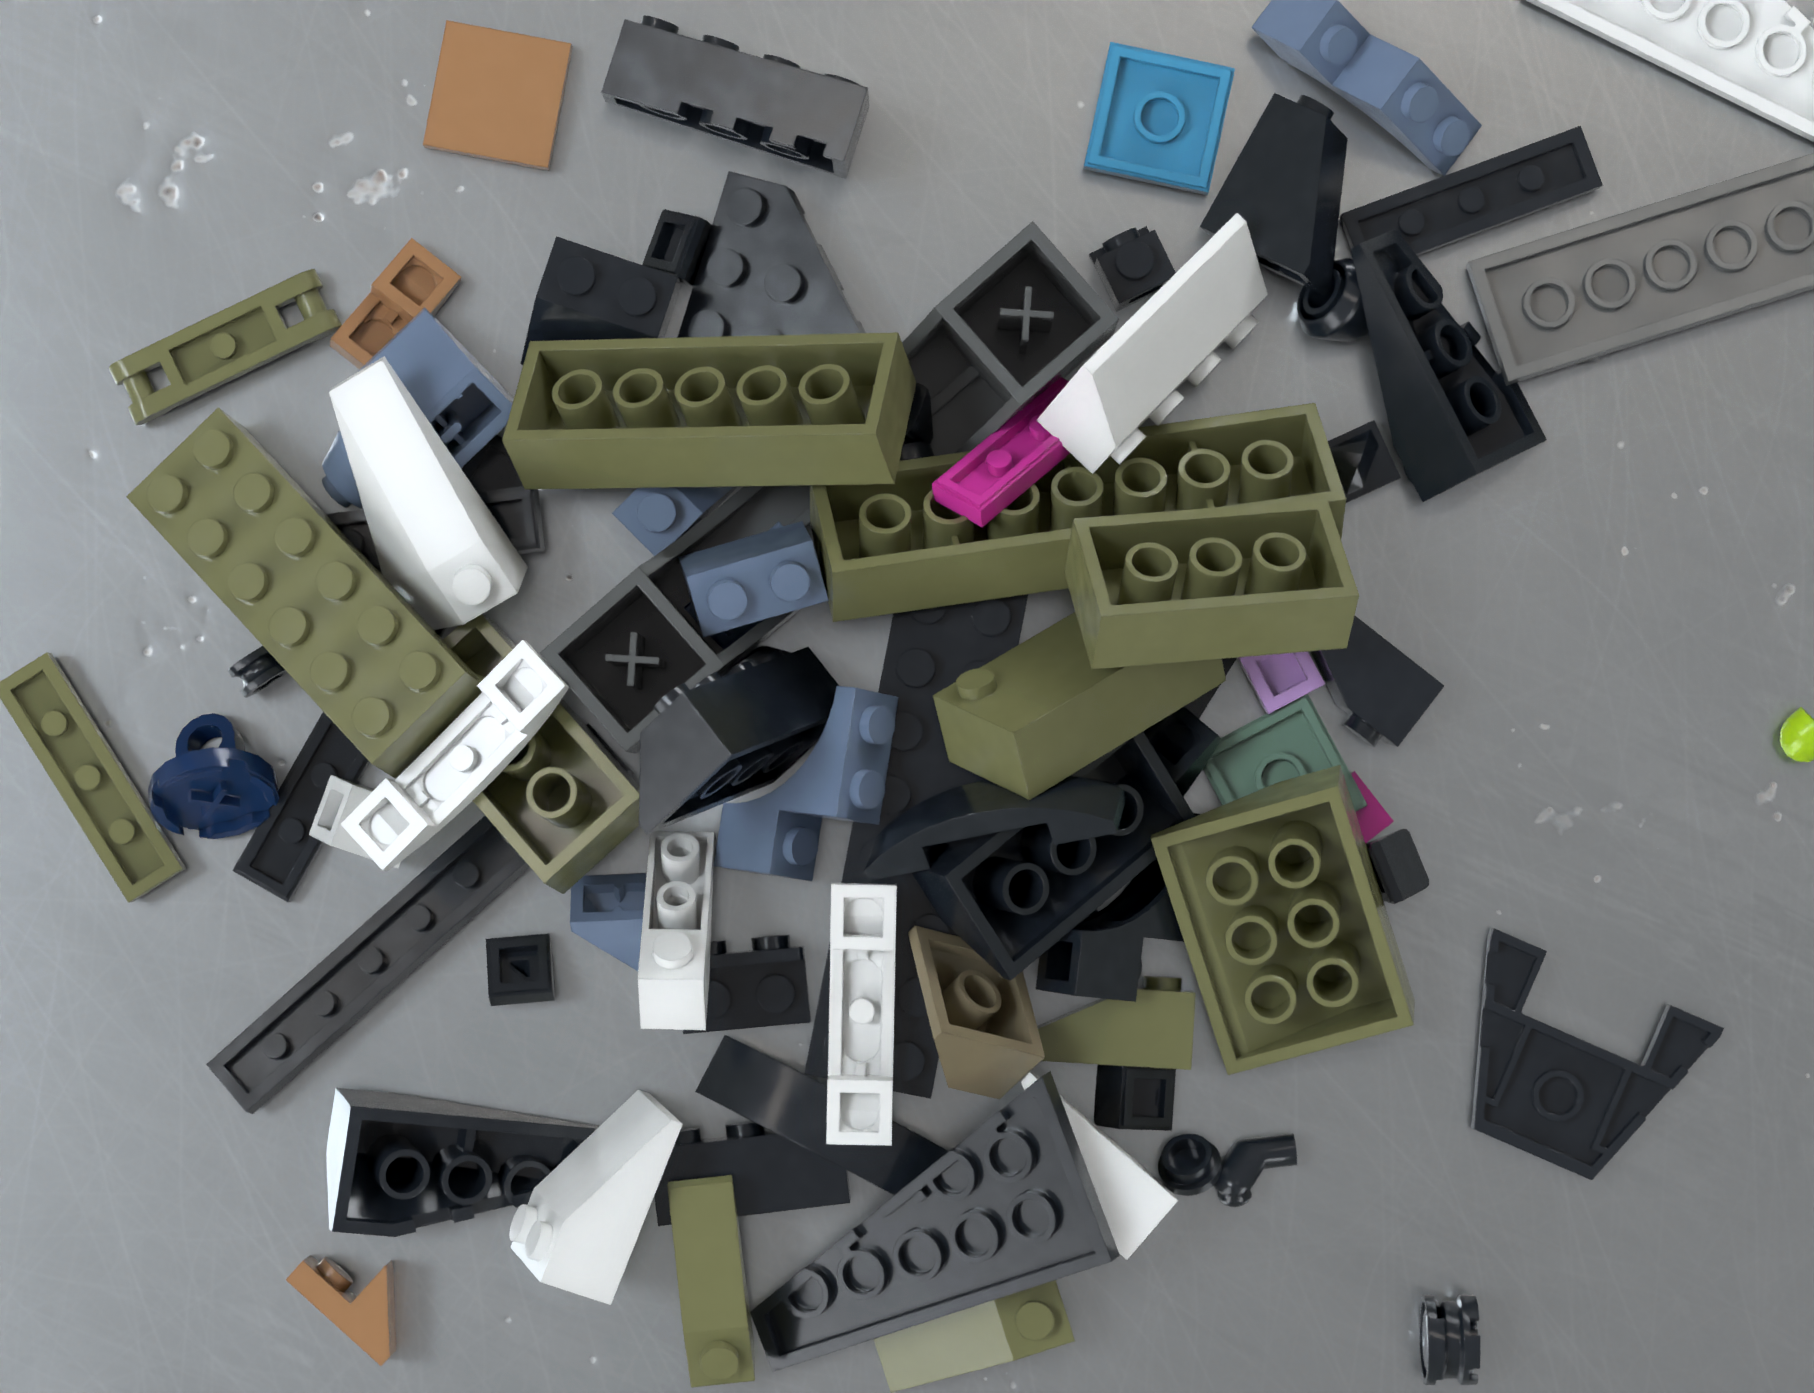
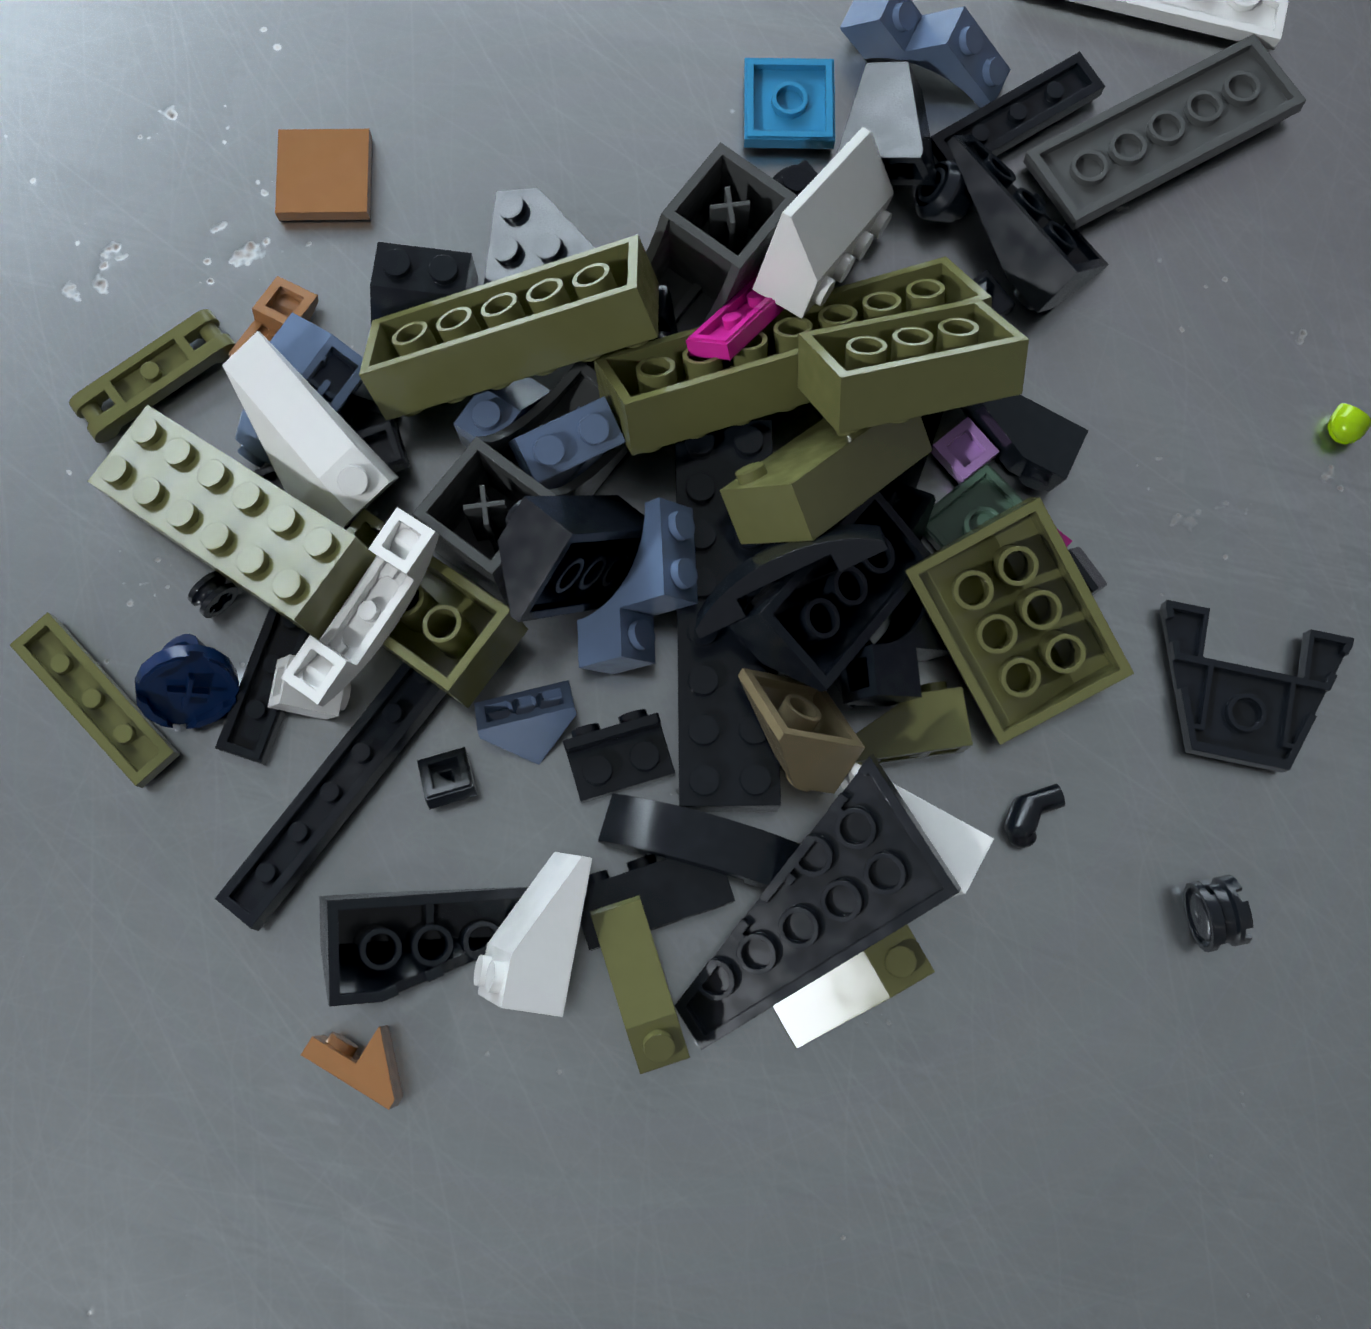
camera: 20 degrees left, 10 degrees down
wedge [601,15,869,179] -> none
white slope [638,831,714,1030] -> none
black slope [642,209,712,288] -> none
white slope [826,883,897,1146] -> none
black slope [1094,1064,1176,1131] -> none
black plate [1158,1134,1223,1196] -> none

